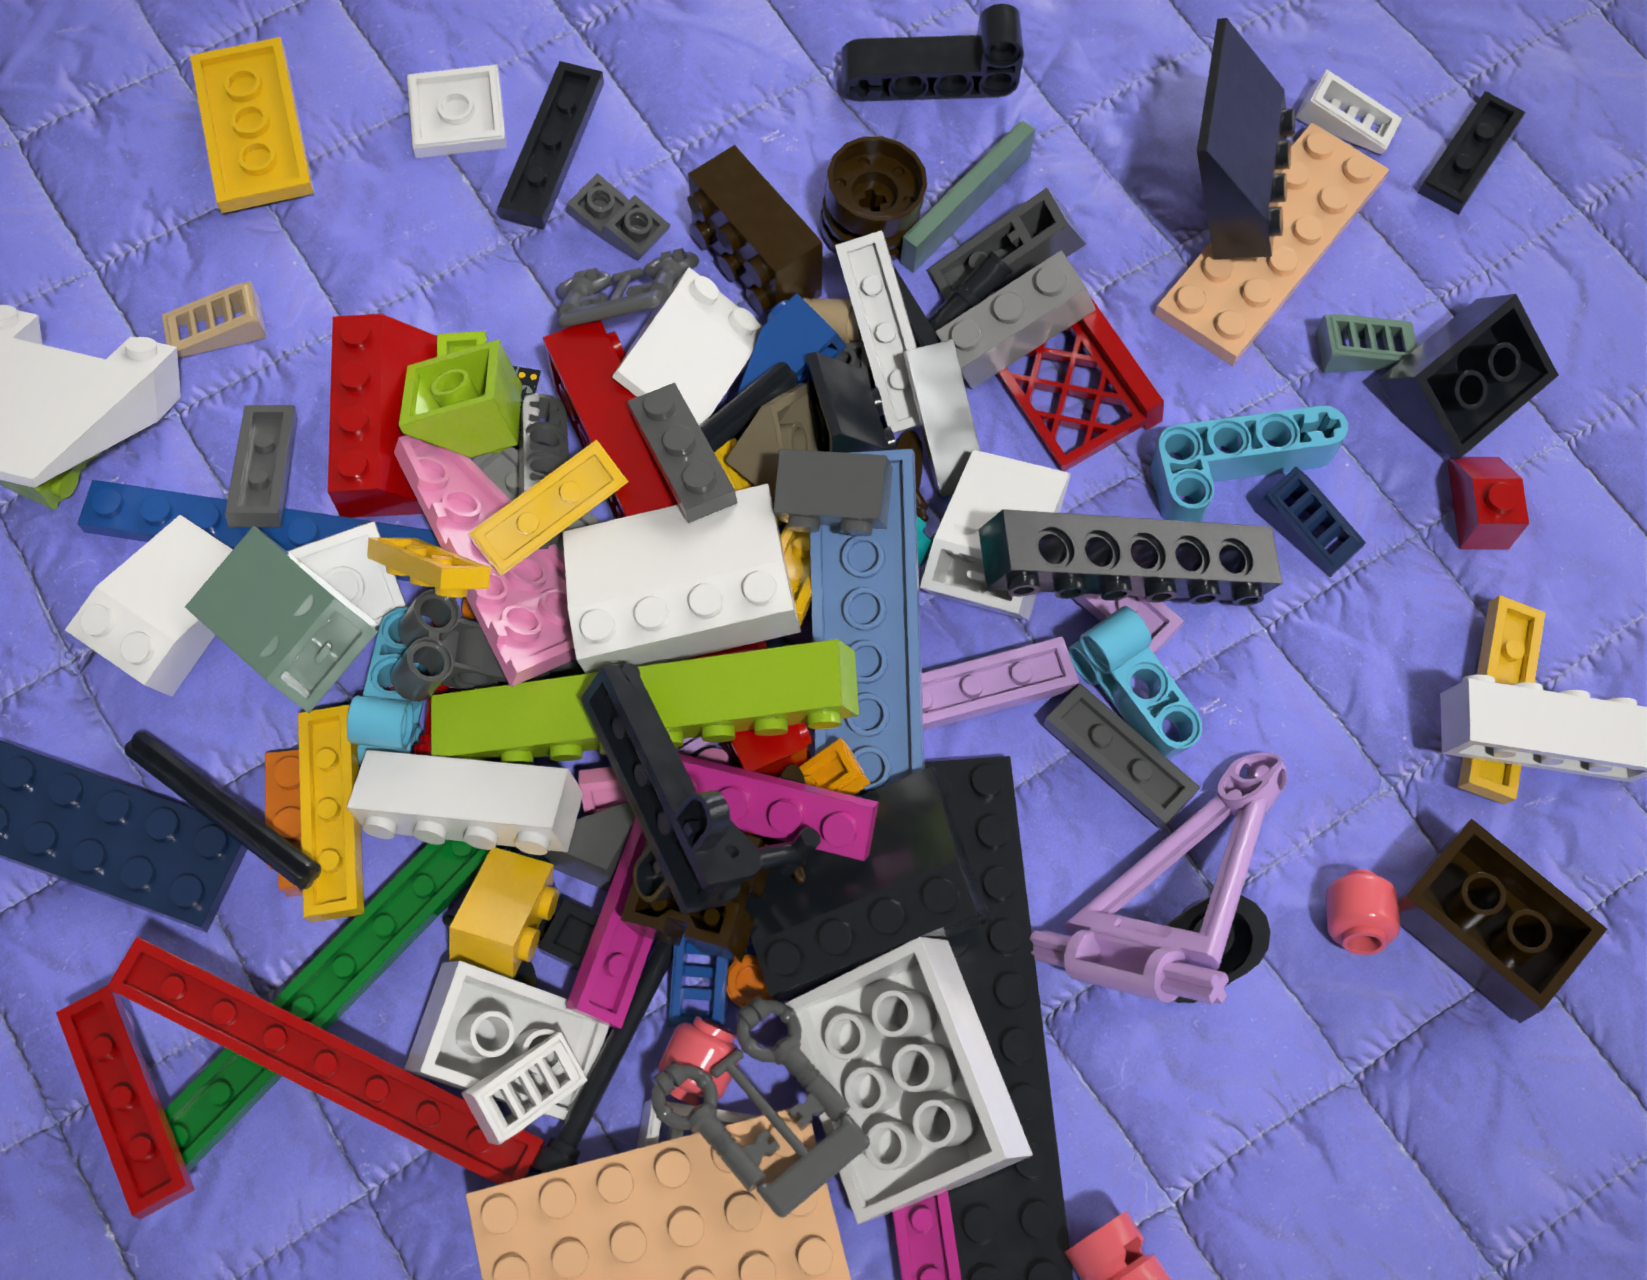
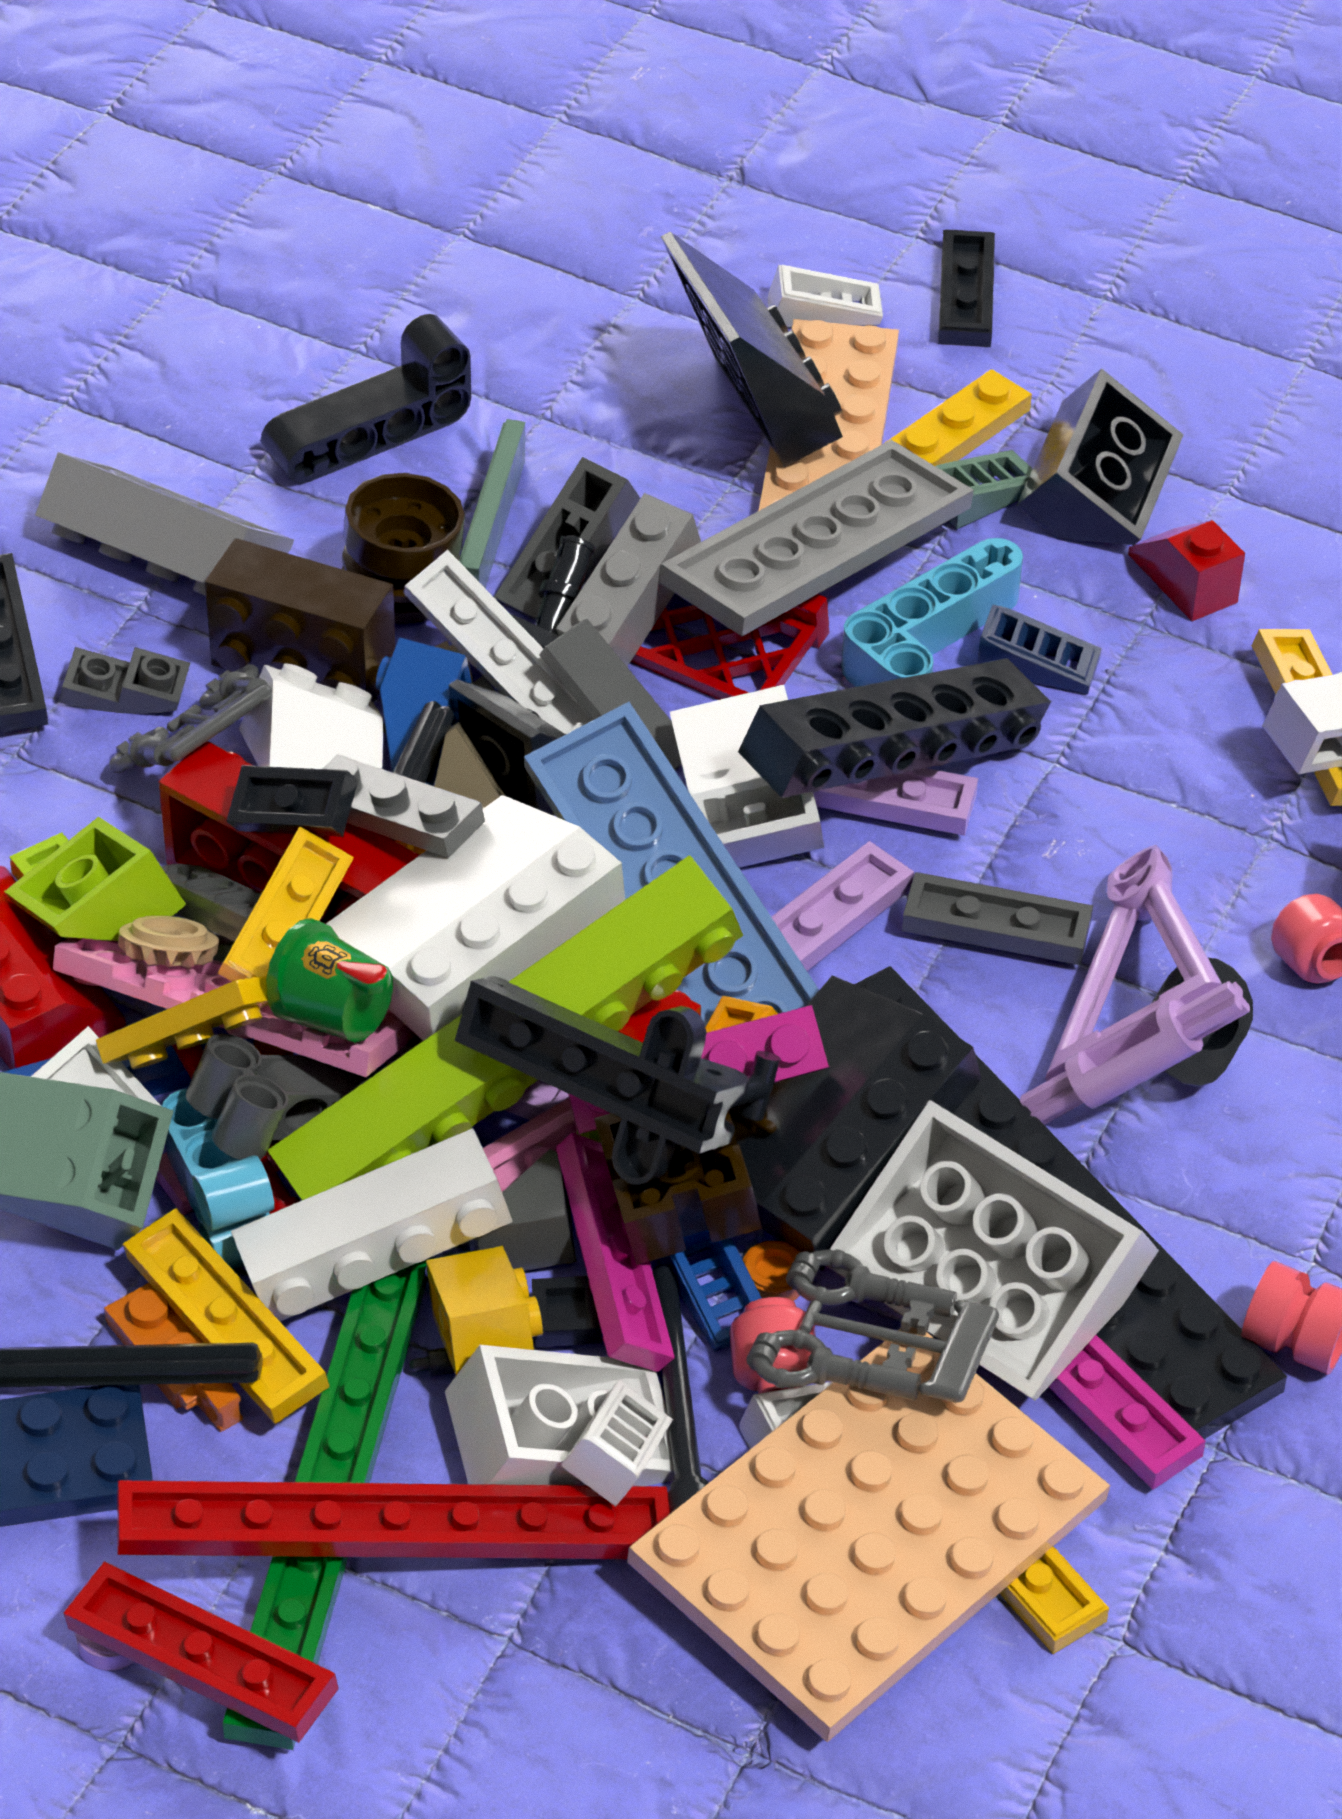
camera: 30 degrees left, 20 degrees down
dark grey brick [773,449,893,536] -> none
medium azure piece [1068,606,1202,758] -> none
none -> light grey slope [35,452,294,595]
none -> tan gear [118,916,219,968]
none -> black plate [226,765,358,837]
none -> green hat [266,918,393,1043]
none -> light grey plate [659,440,974,636]
none -> yellow plate [883,369,1032,466]

